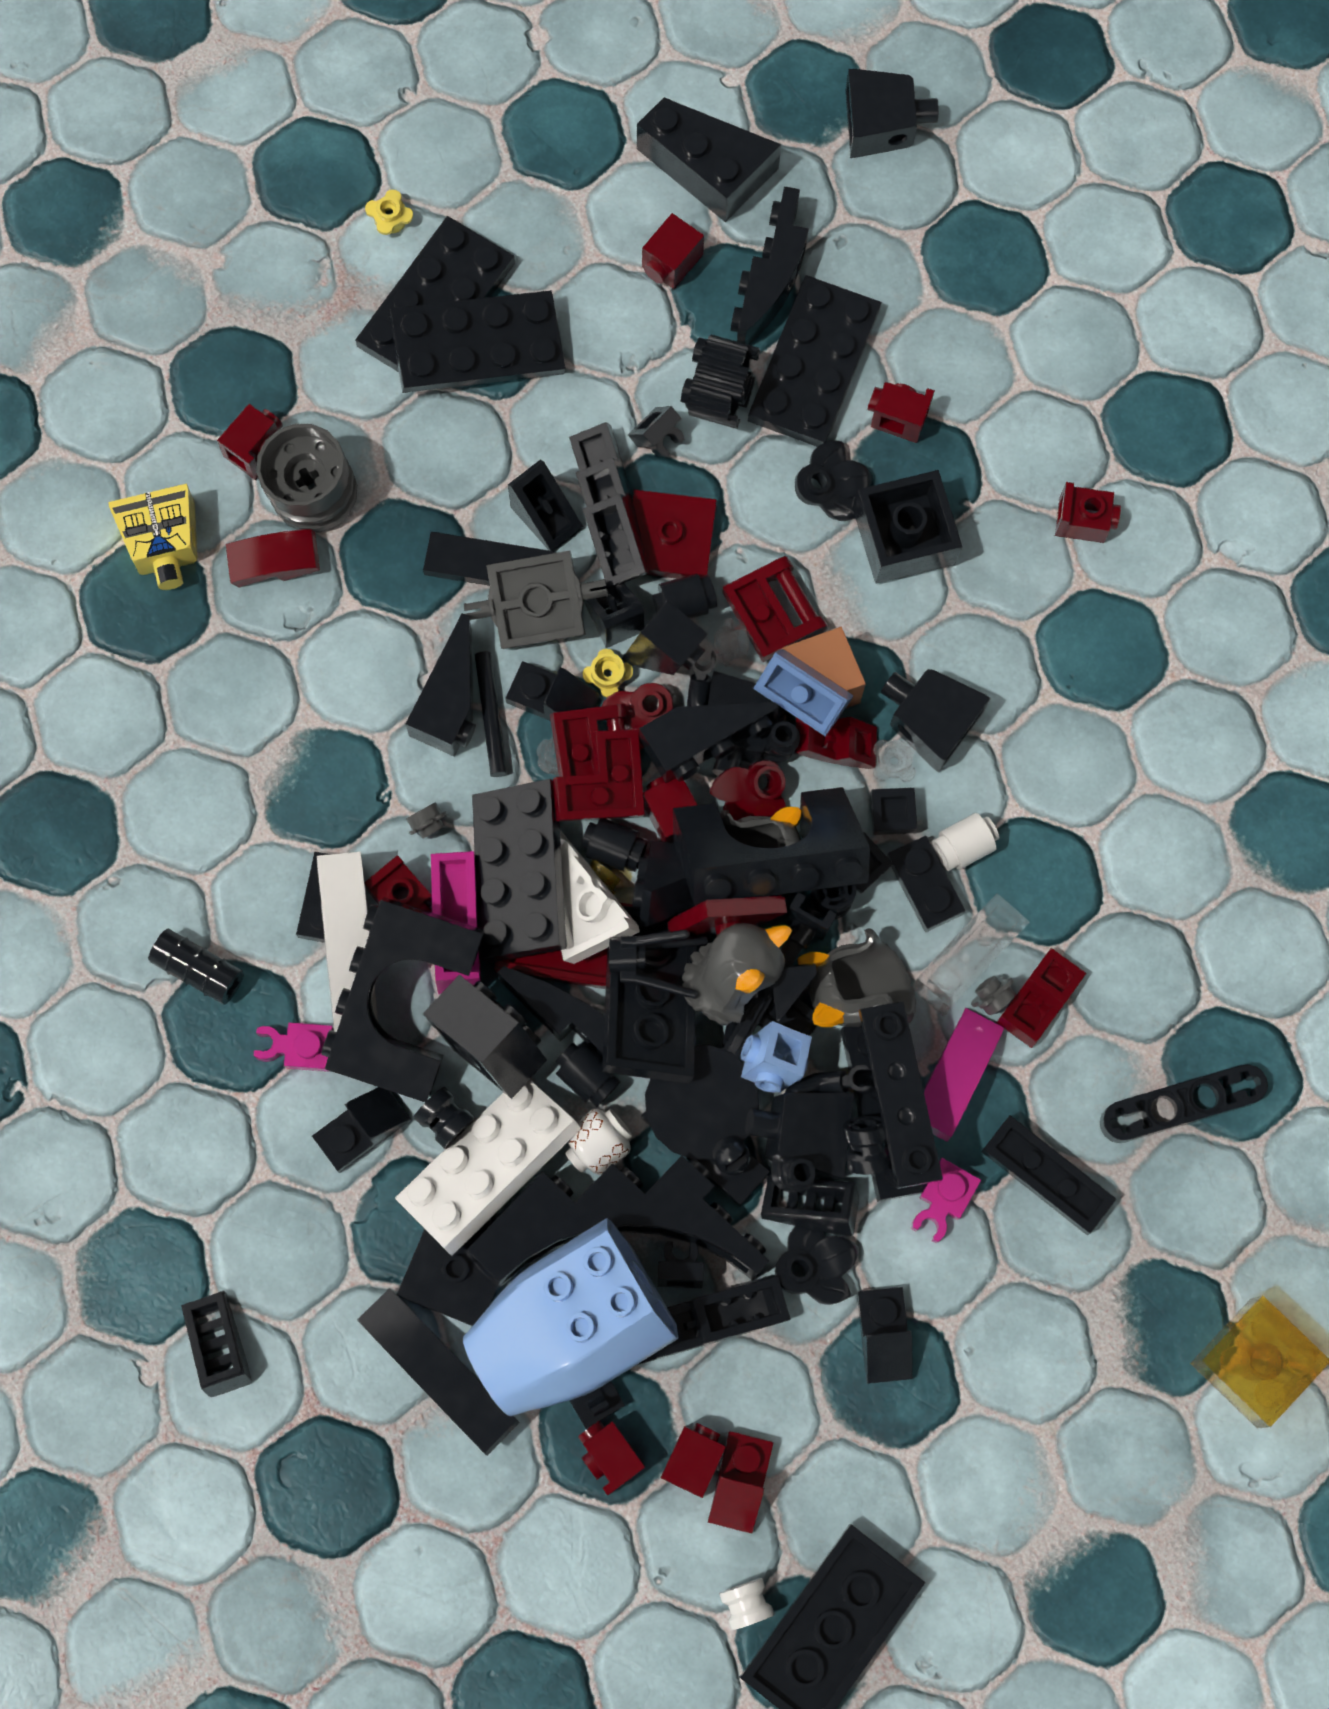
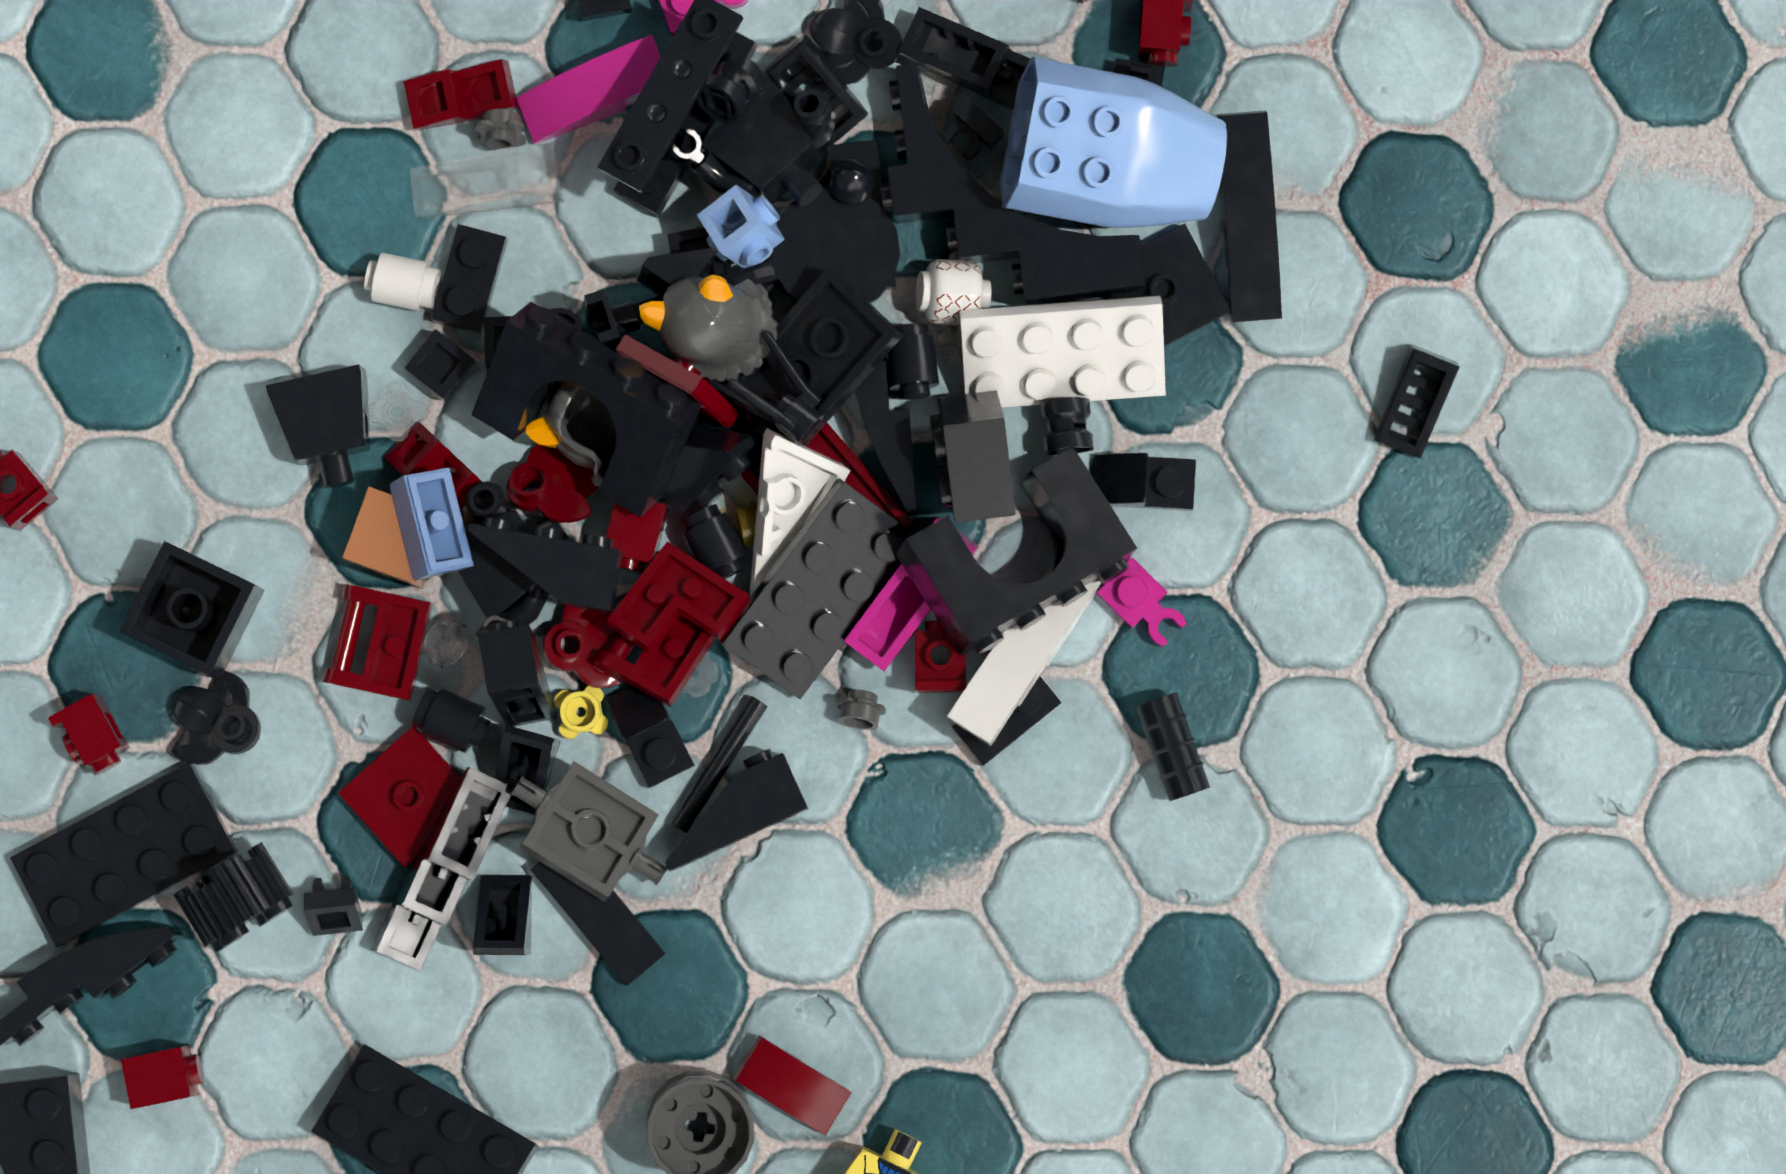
camera: 135 degrees left, 10 degrees up
dark grey hair [797,928,916,1027] -> none

